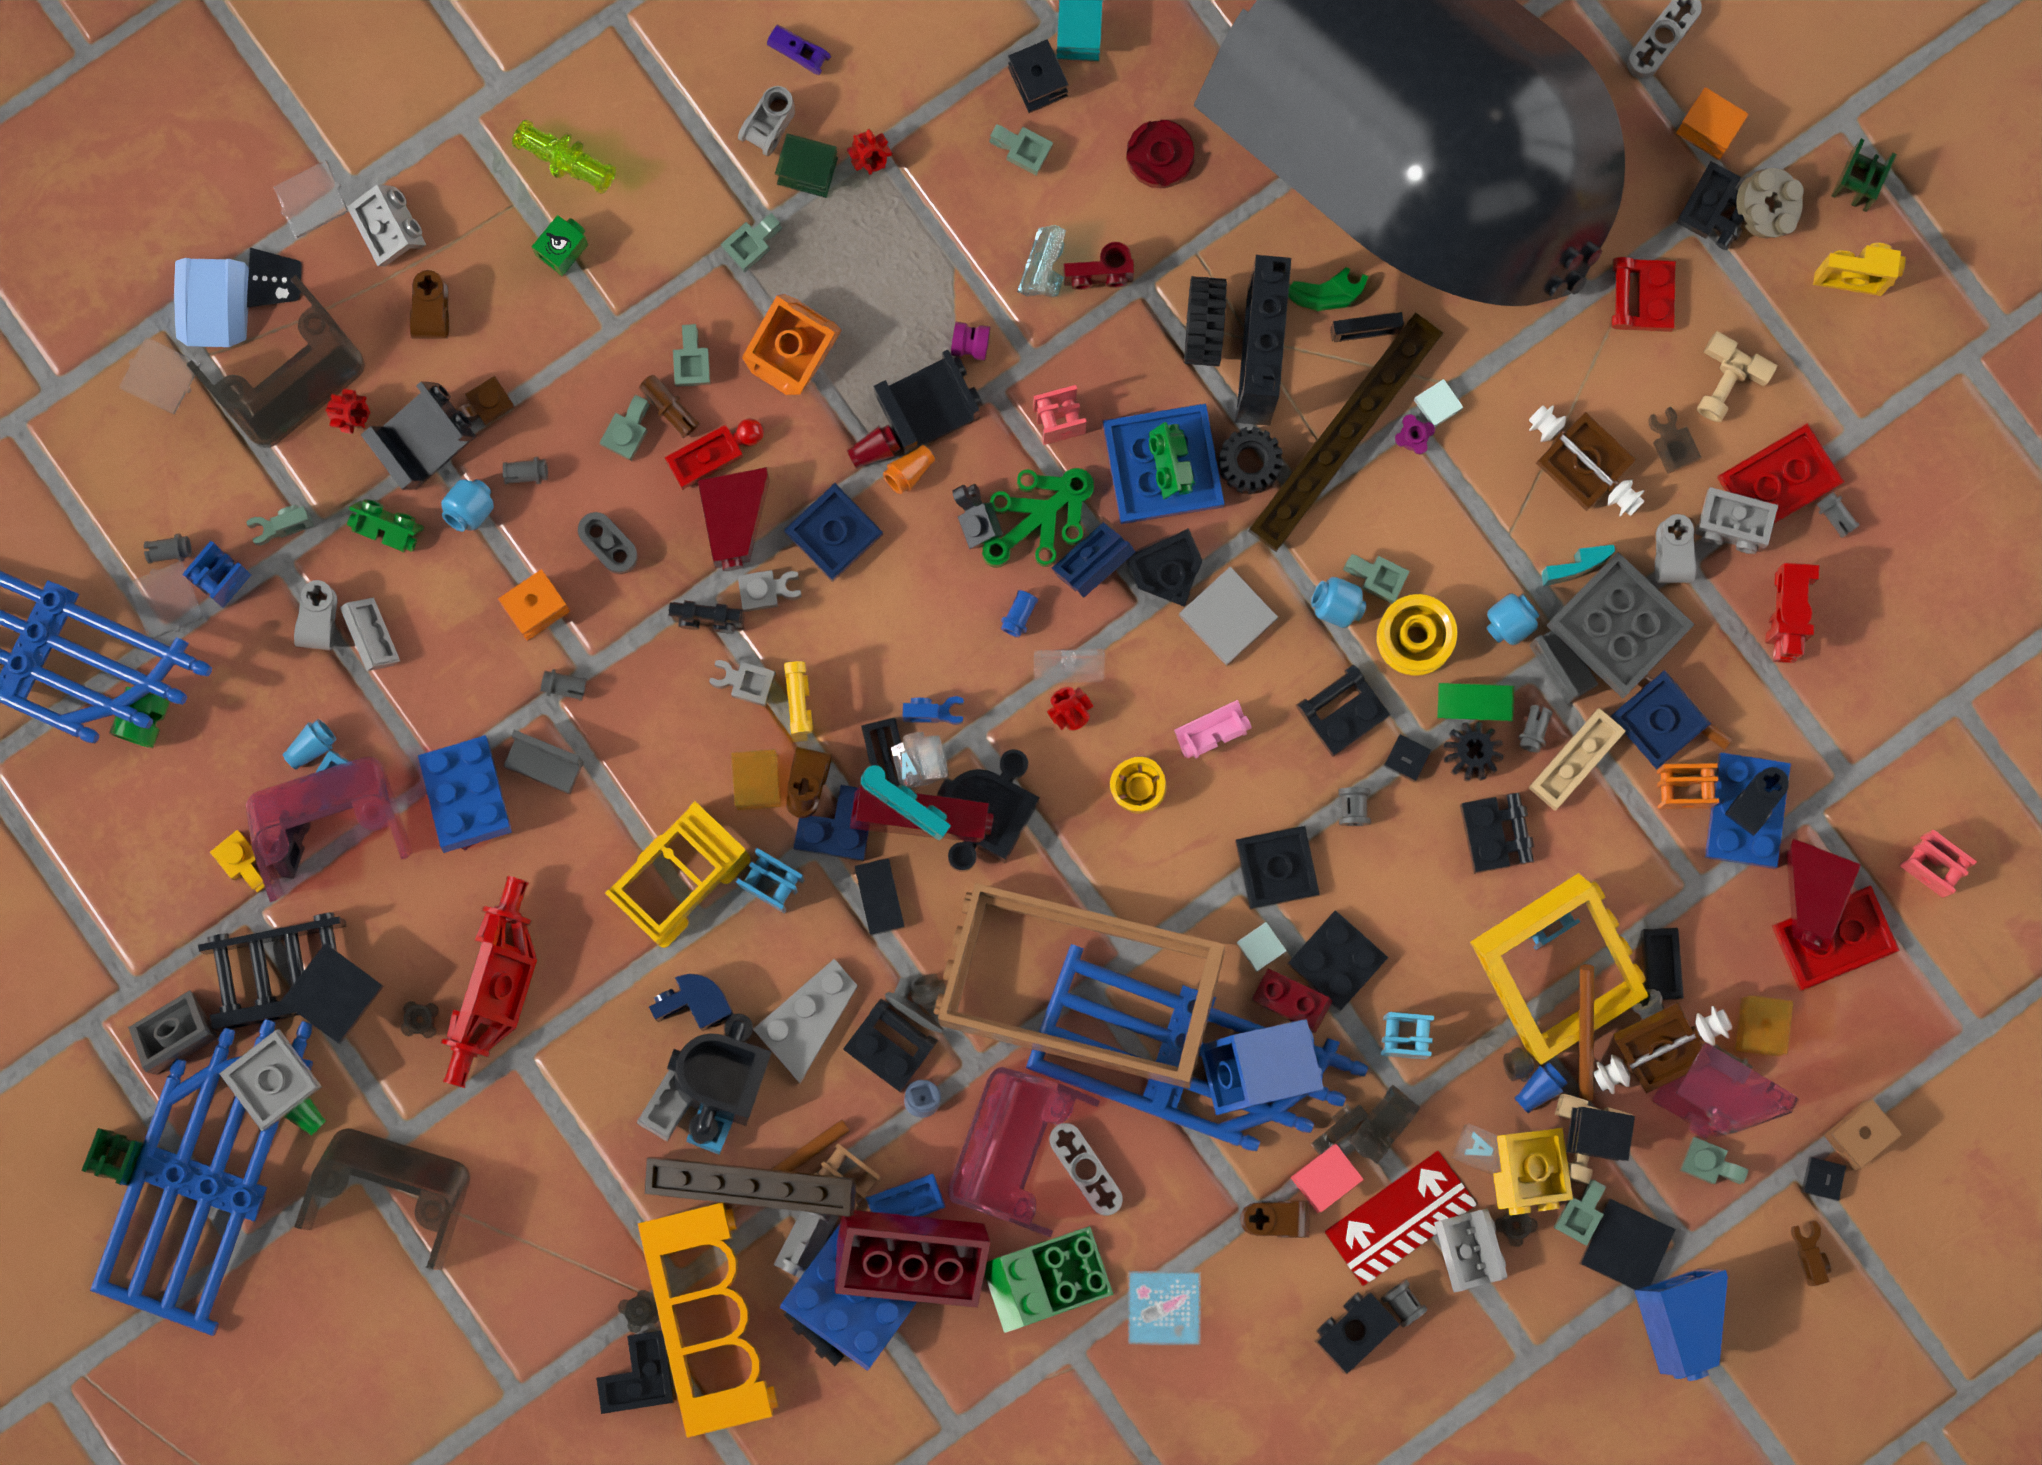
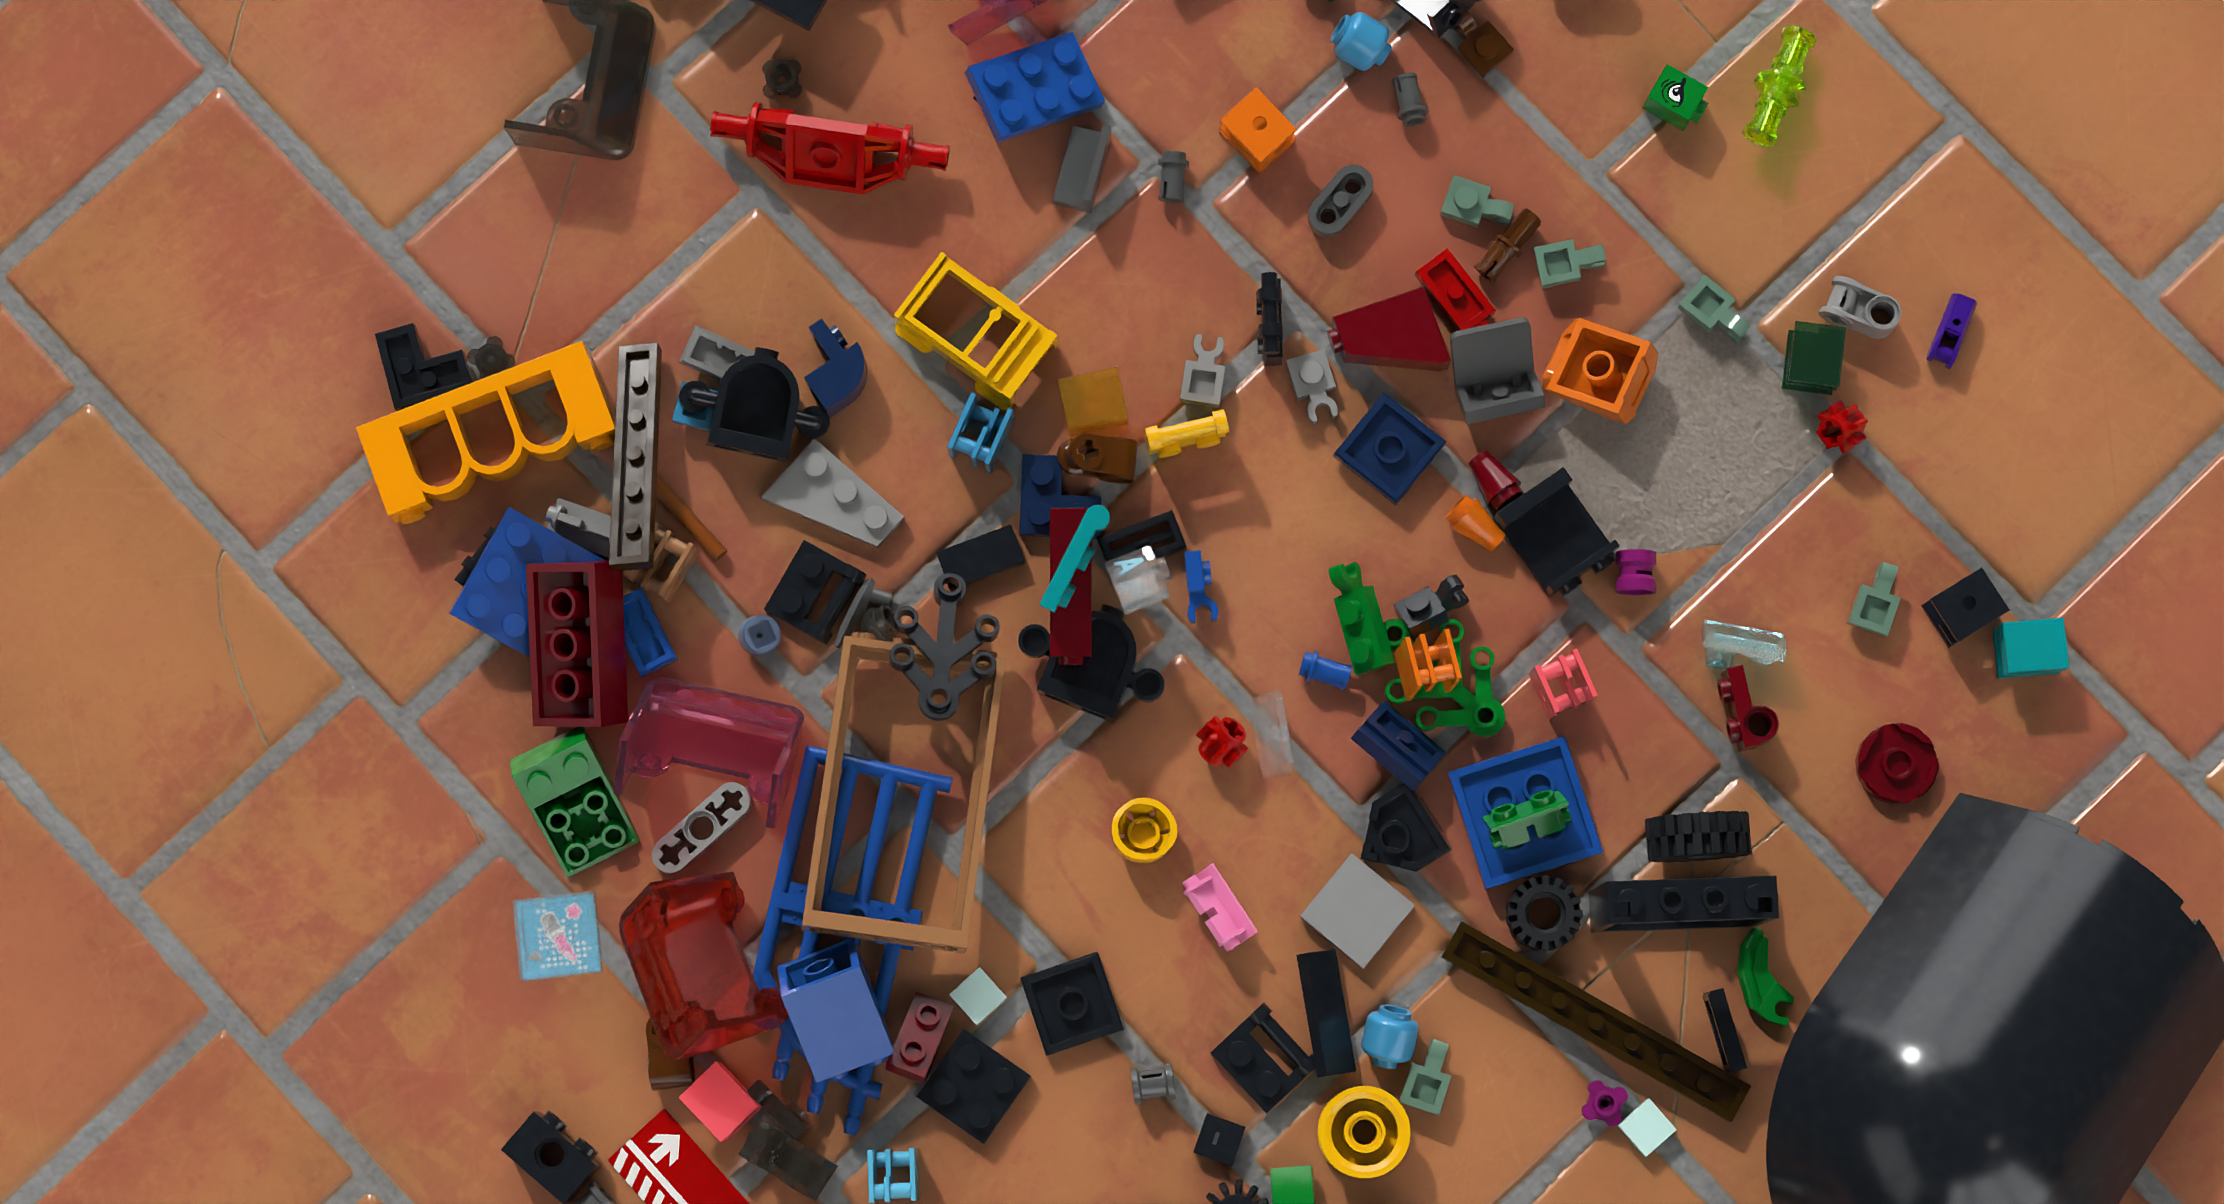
camera: 90 degrees right, 0 degrees up
none -> clear red windscreen [619,872,789,1061]
none -> black plant [889,573,1000,721]
none -> black tile [1296,949,1356,1078]
none -> green plate [1329,562,1395,676]
none -> orange piece [1394,629,1462,701]
none -> dark grey bracket [1450,317,1545,424]

